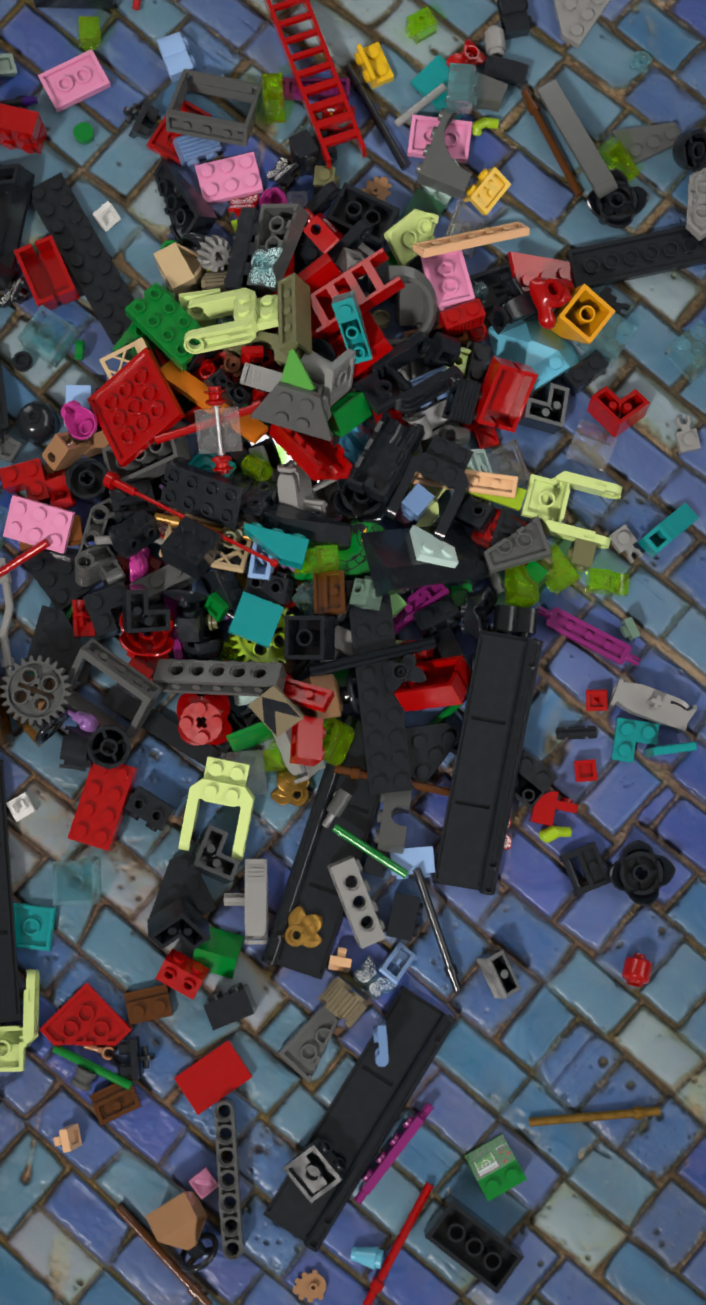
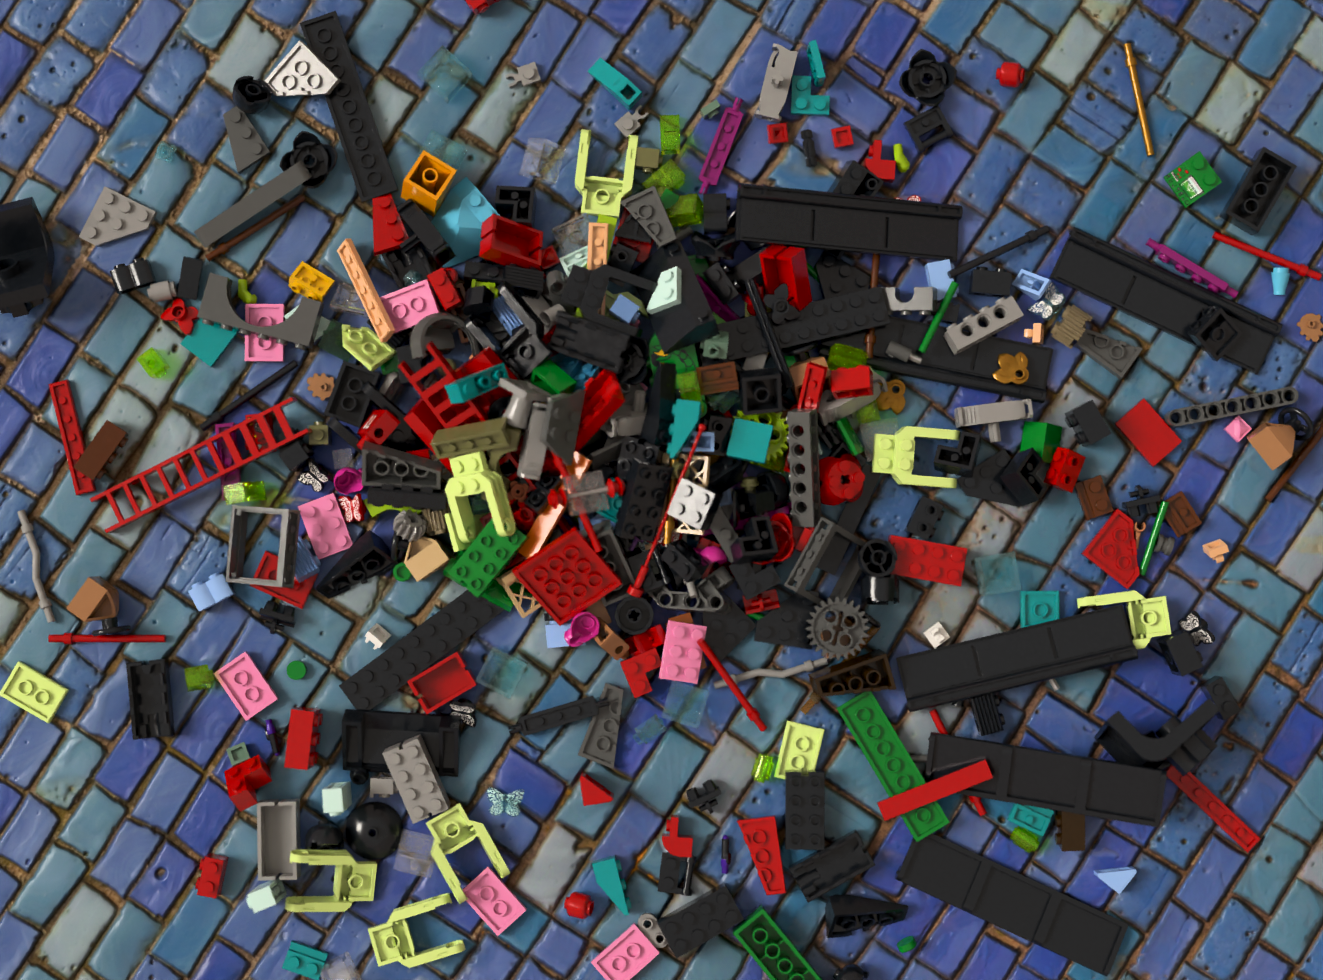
camera: 100 degrees left, 5 degrees up
black plate [12,351,33,372] -> none
black cylinder [17,401,60,444] -> none
medium lavender piece [66,709,99,733] -> none
green tile [74,339,85,361] -> none
green tile [204,591,230,622] -> none
red tile [241,345,264,364] -> none
clear neon green brick [241,454,273,481] -> none
dark tan piece [248,684,304,738] -> none
clear light blue animal [249,247,283,288] -> none
bright green slope [281,349,317,391] -> none
light grey brick [335,247,365,279] -> none
yellow bracket [354,42,394,89] -> none
medium blue plate [373,1019,389,1067] -> none
light grey bar [394,83,447,128] -> none
clear light blue brick [446,63,478,114] -> none
black brick [476,950,521,999] -> none
red head [529,277,574,330] -> none
black brick [561,350,608,396] -> none
red brick [587,386,650,438] -> none
clear neon green arch [596,137,640,182] -> none
black piece [599,286,631,320] -> none

